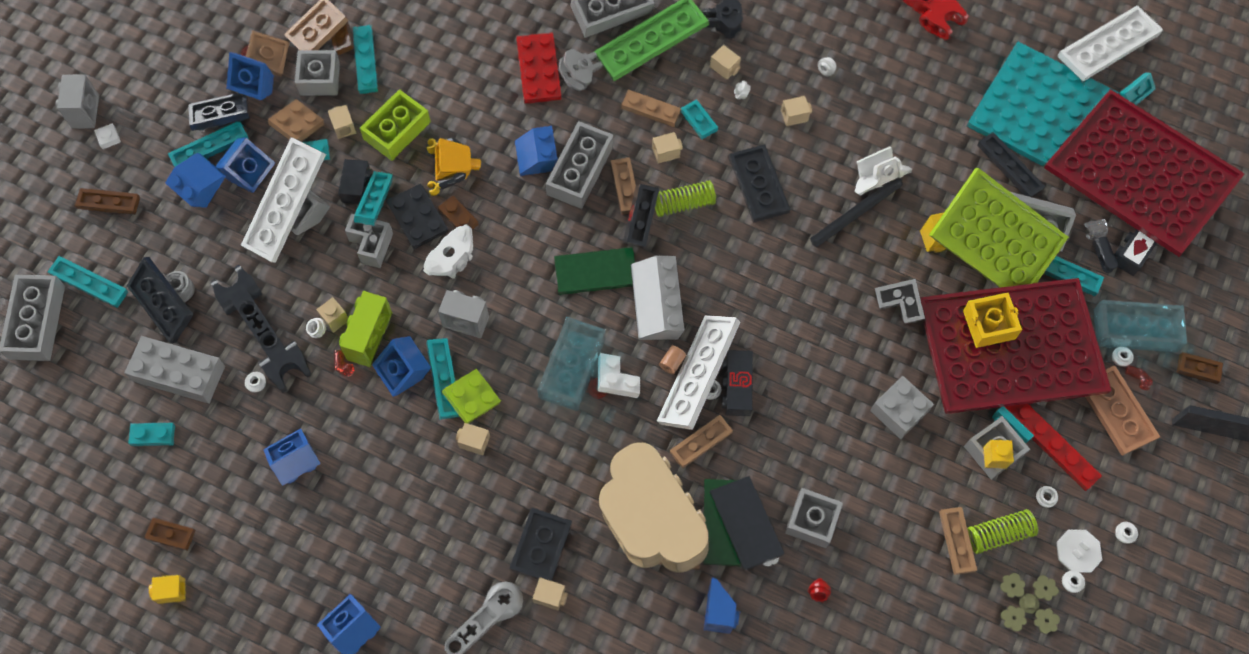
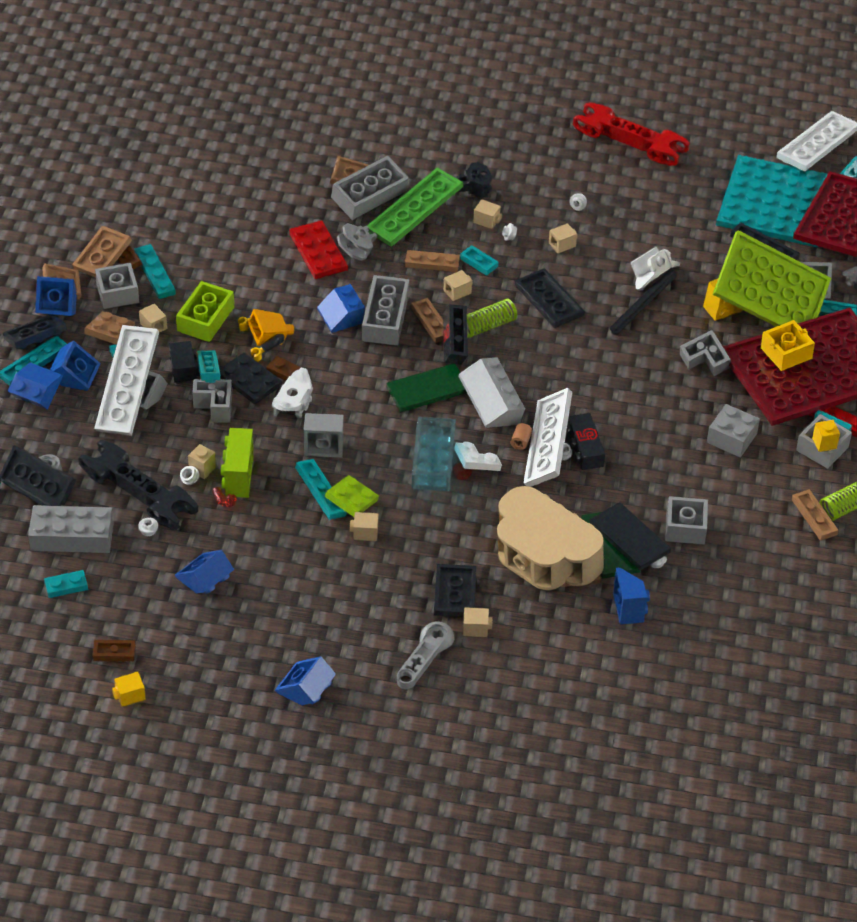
camera: 15 degrees left, 20 degrees down
blue slope [372,336,431,397] -> none
medium nougat plate [670,415,733,469] -> none
red plate [809,578,831,602] -> none

